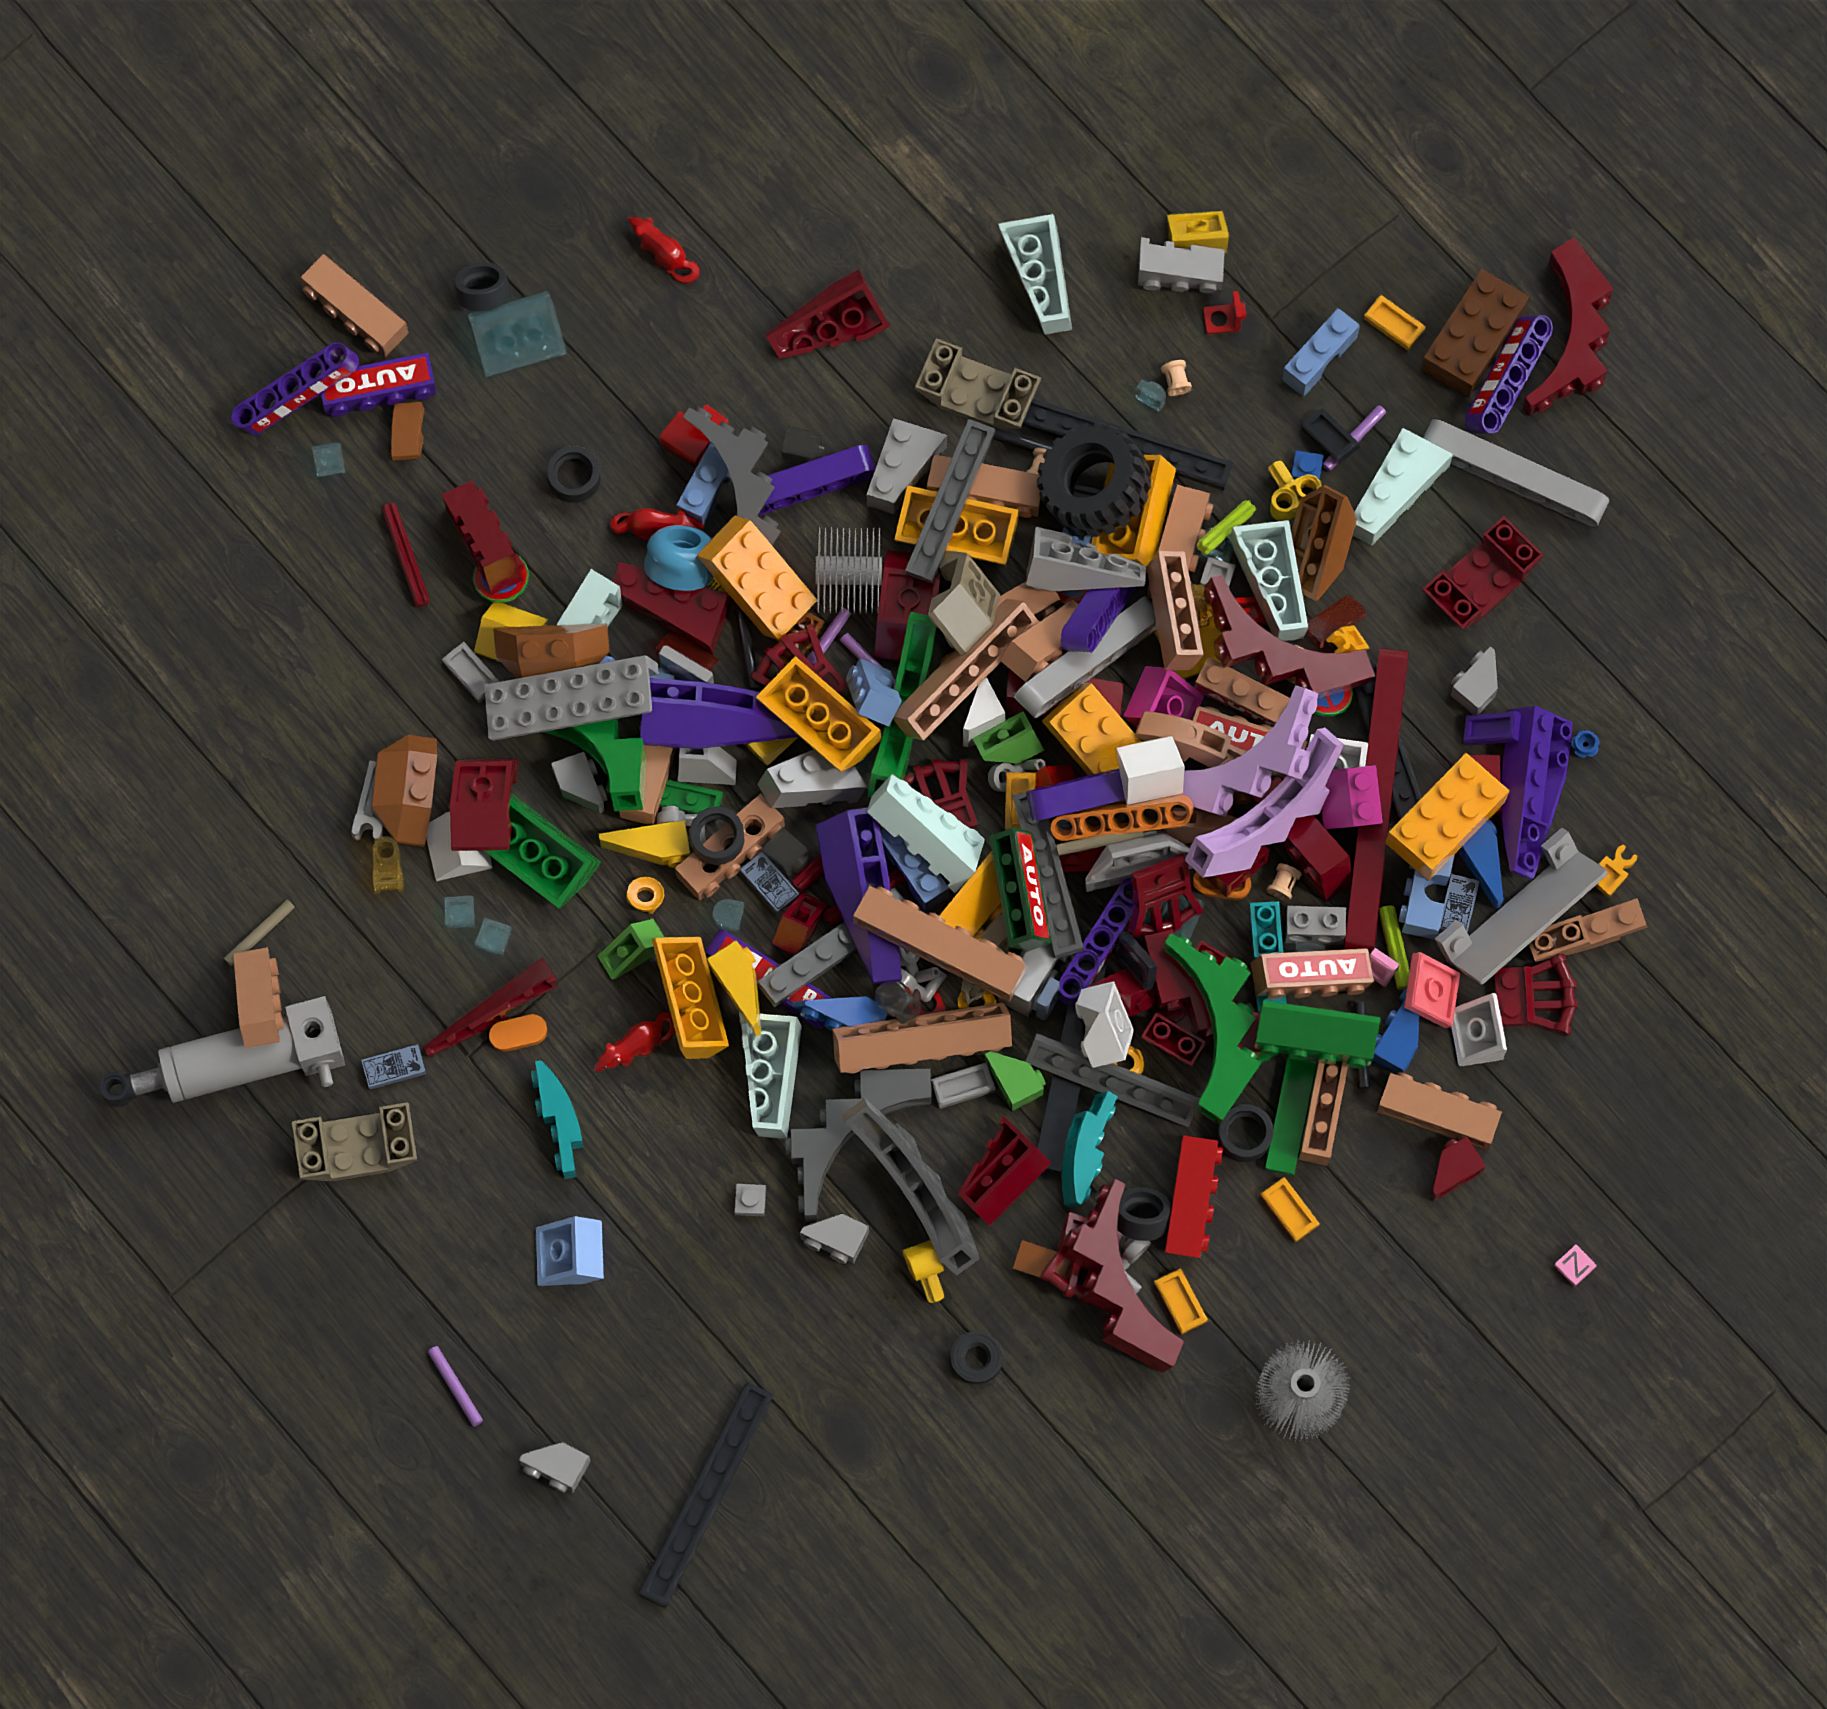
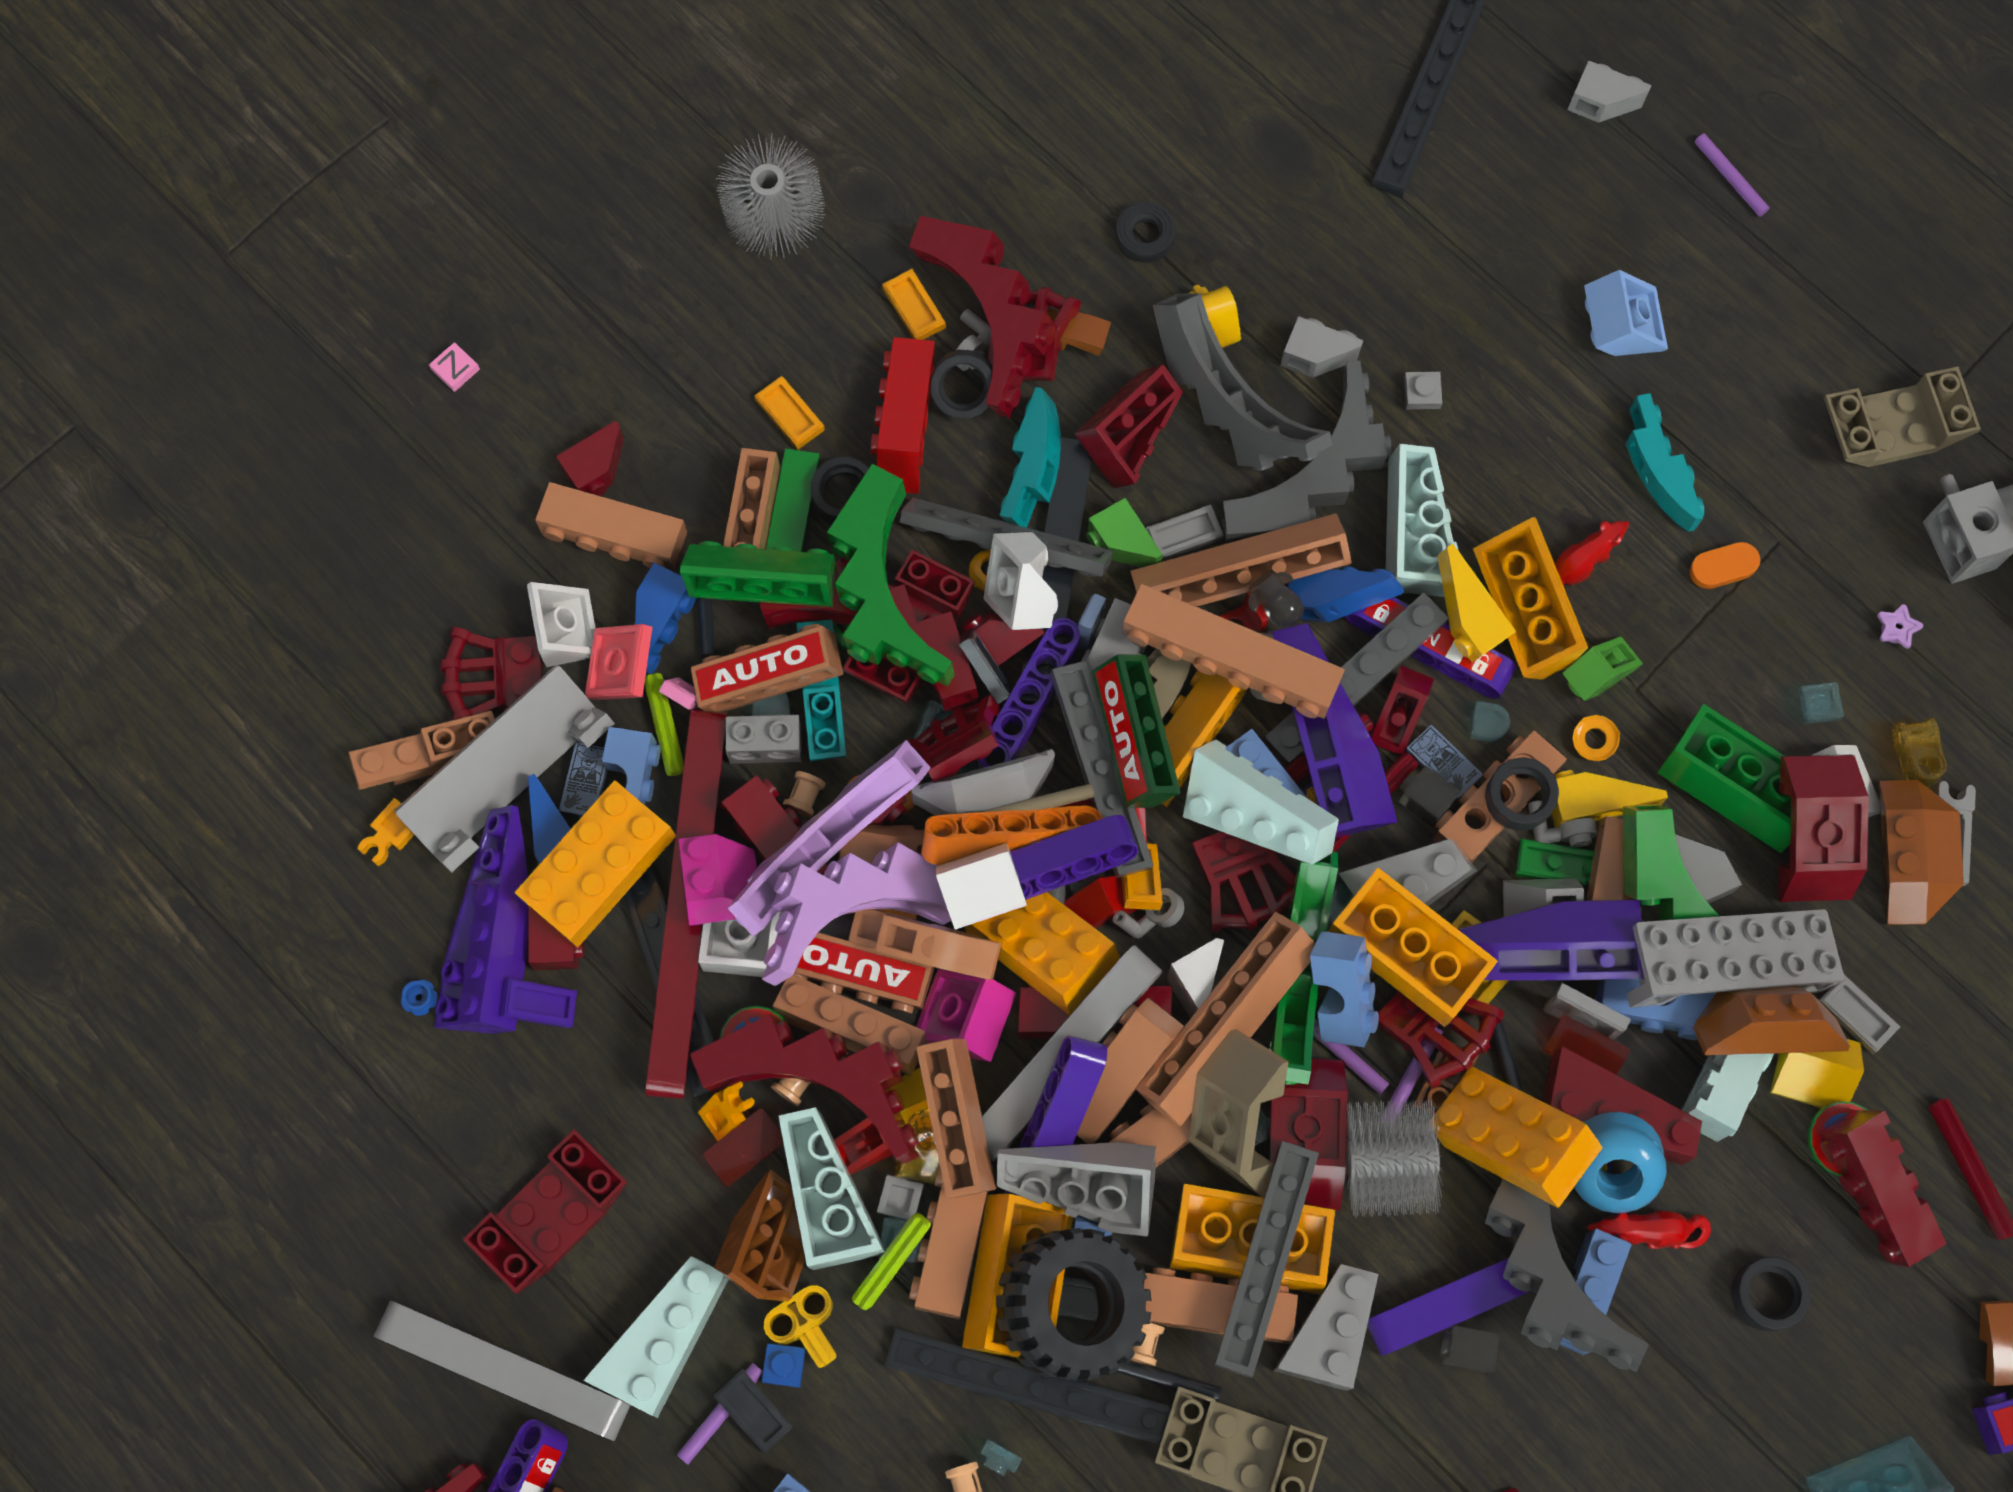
camera: 175 degrees right, 0 degrees up
sand blue tile [362,1045,426,1089] -> none
dark red wedge [423,957,558,1058] -> none
clear light blue plate [475,918,513,956] -> none
red piece [659,405,729,469] -> none
bright green slope [973,711,1044,764] -> none
light grey slope [1450,646,1498,715] -> none
none -> lavender plate [1877,604,1923,649]

